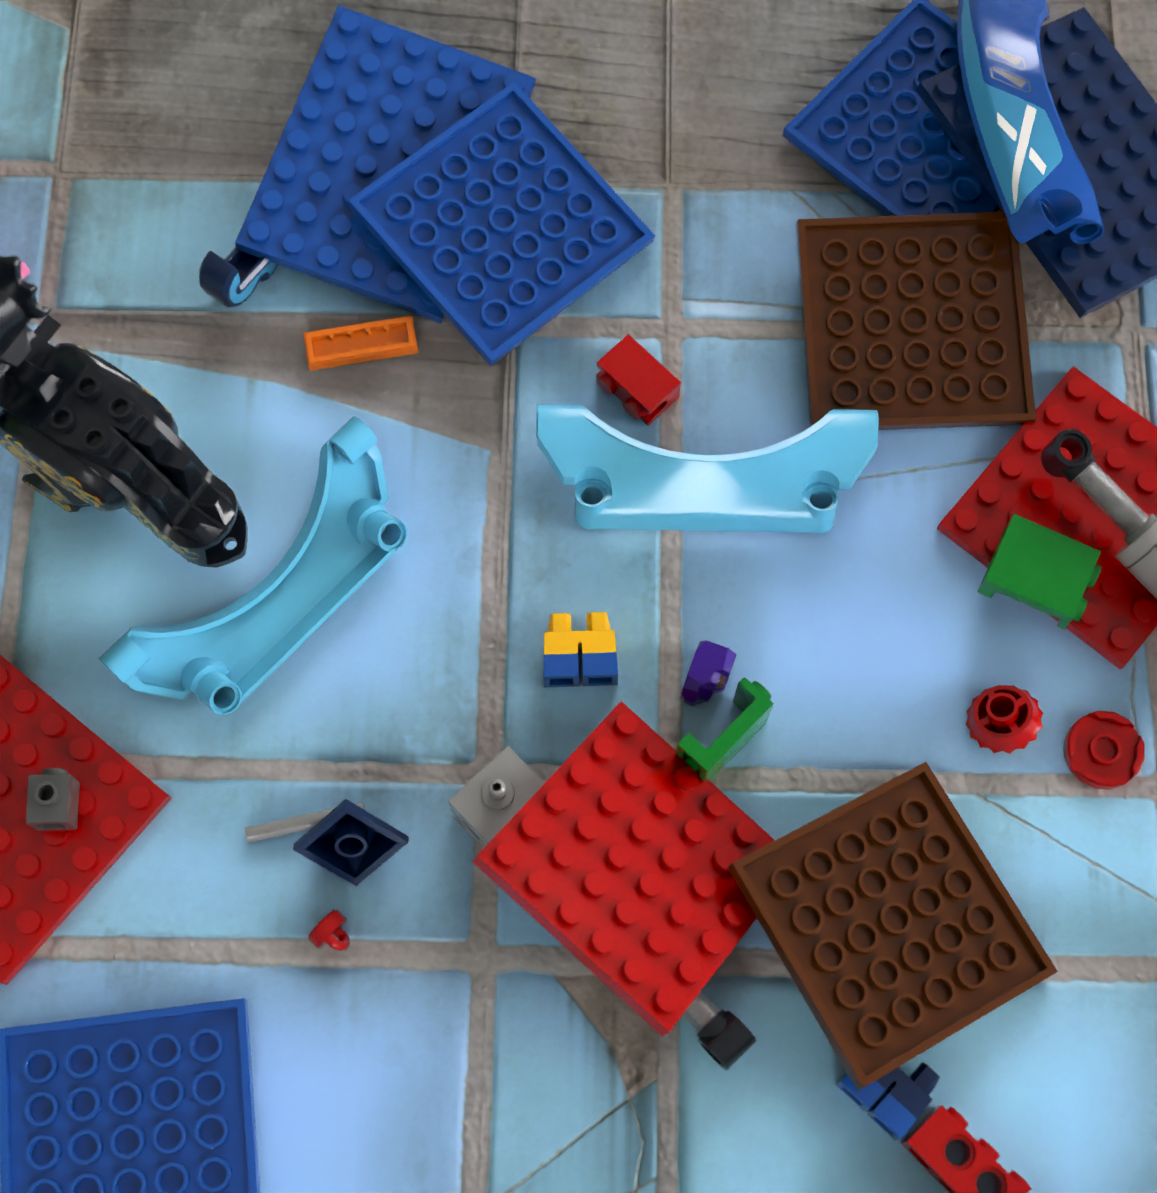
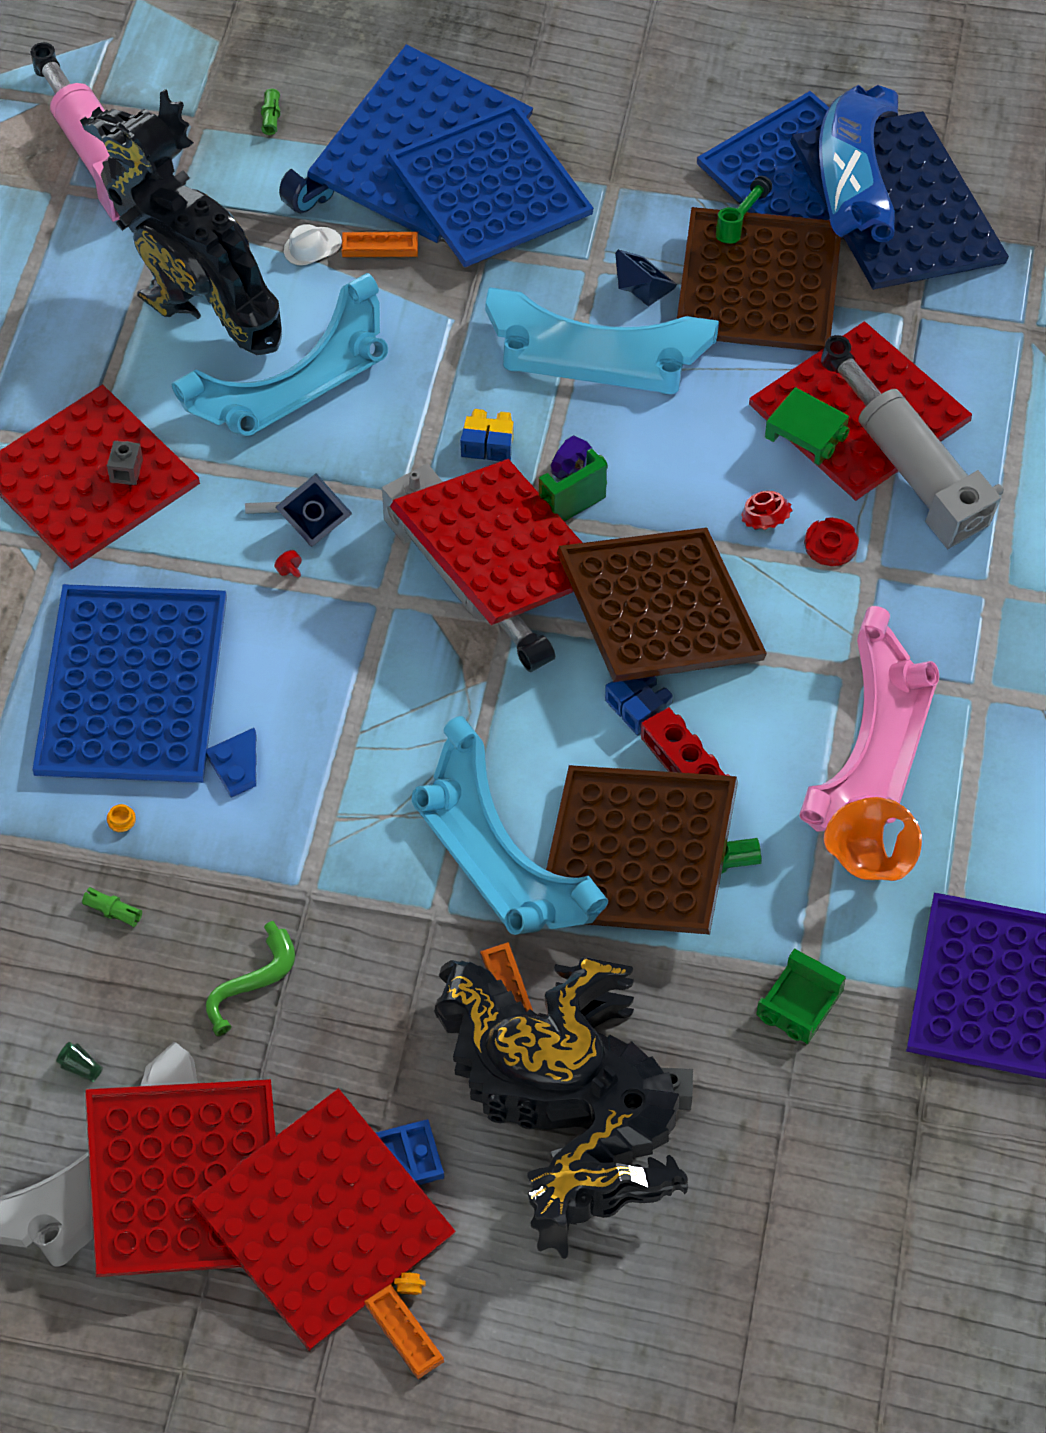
camera: 10 degrees right, 15 degrees down
red brick [596,334,681,426] -> none
none -> bright green pin [261,89,281,135]
none -> white piece [284,224,342,265]
none -> dark blue slope [615,249,677,307]
none -> green piece [716,176,772,243]

